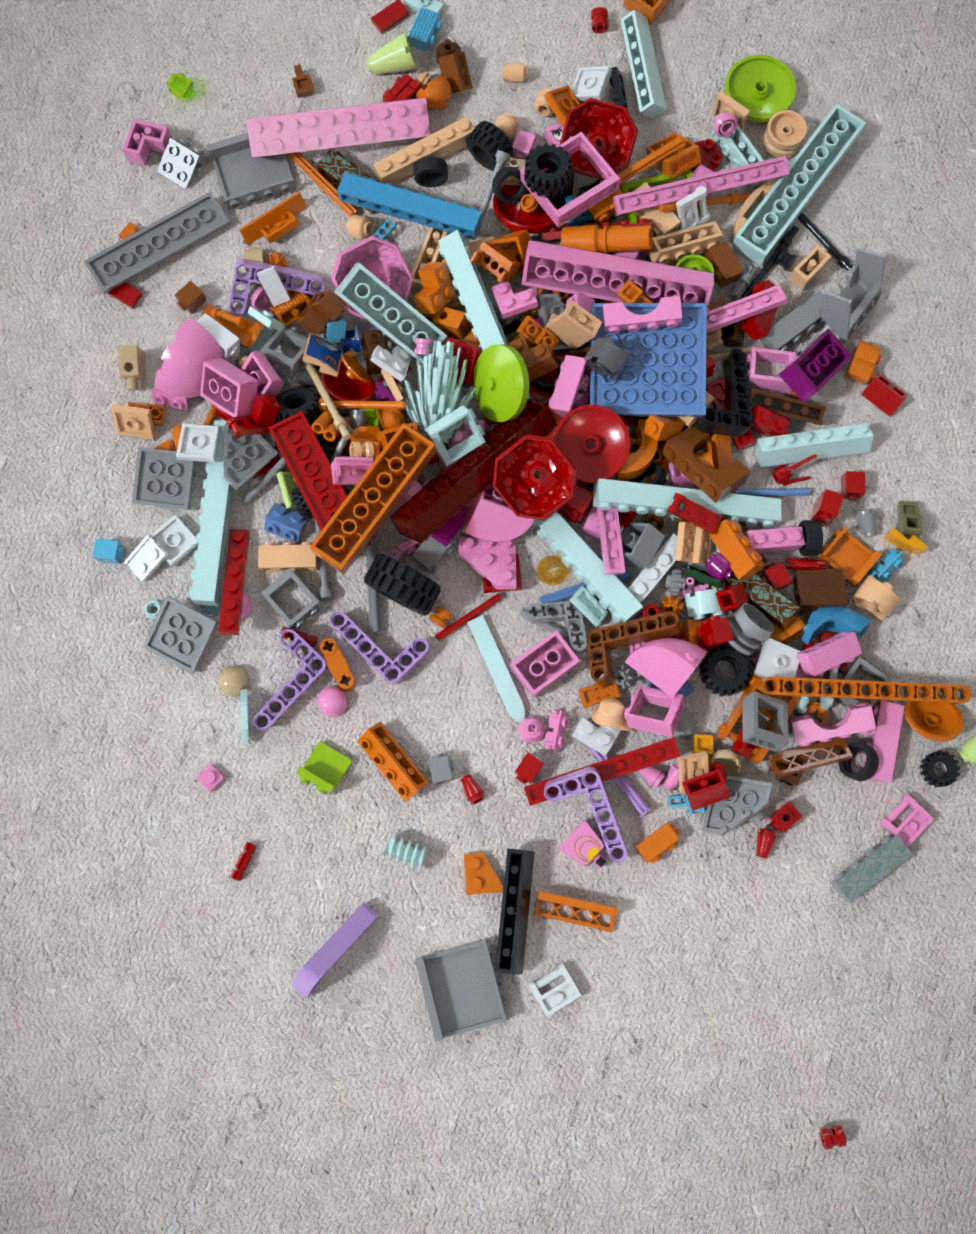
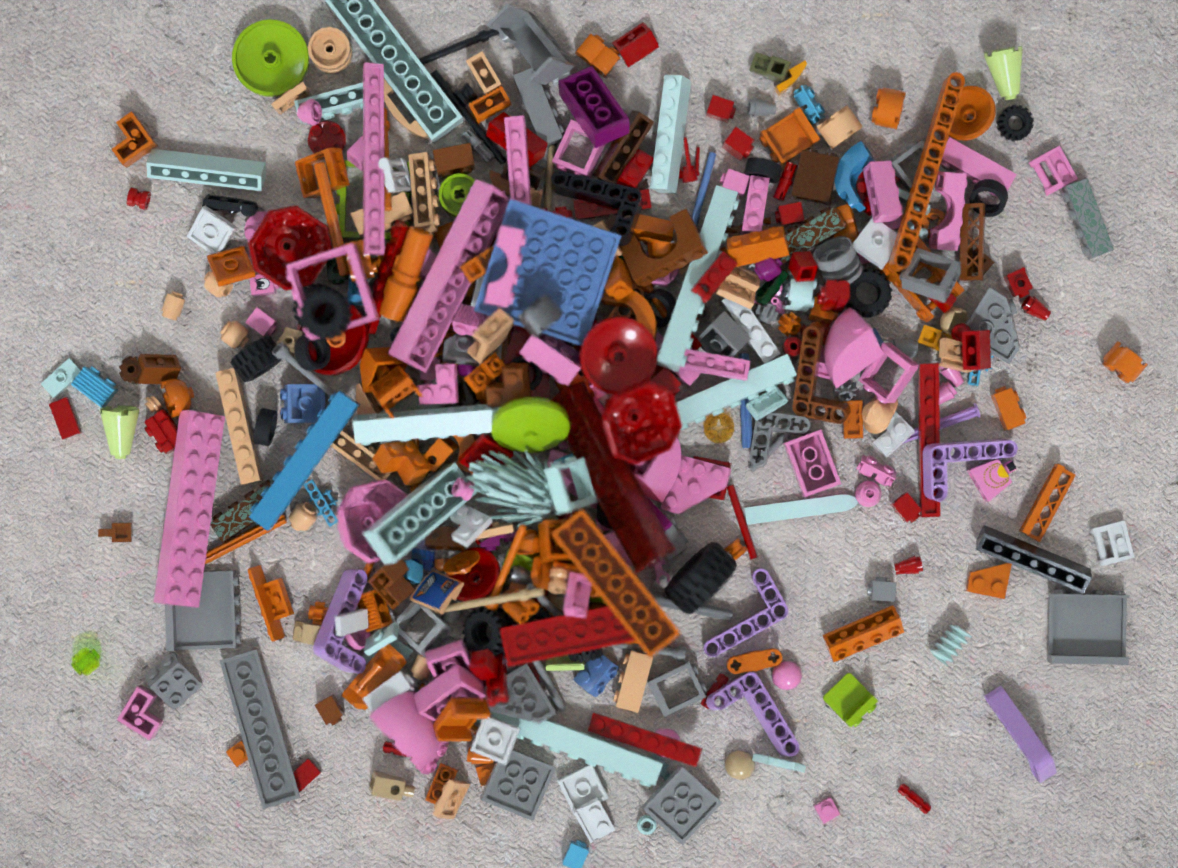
camera: 75 degrees left, 10 degrees up
none -> medium blue plate [280,384,325,423]
none -> orange panel [433,698,491,741]
none -> orange brick [469,86,511,123]
none -> bright pink brick [719,169,750,197]
none -> orange brick [872,87,906,130]
none -> orange brick [1102,341,1148,384]

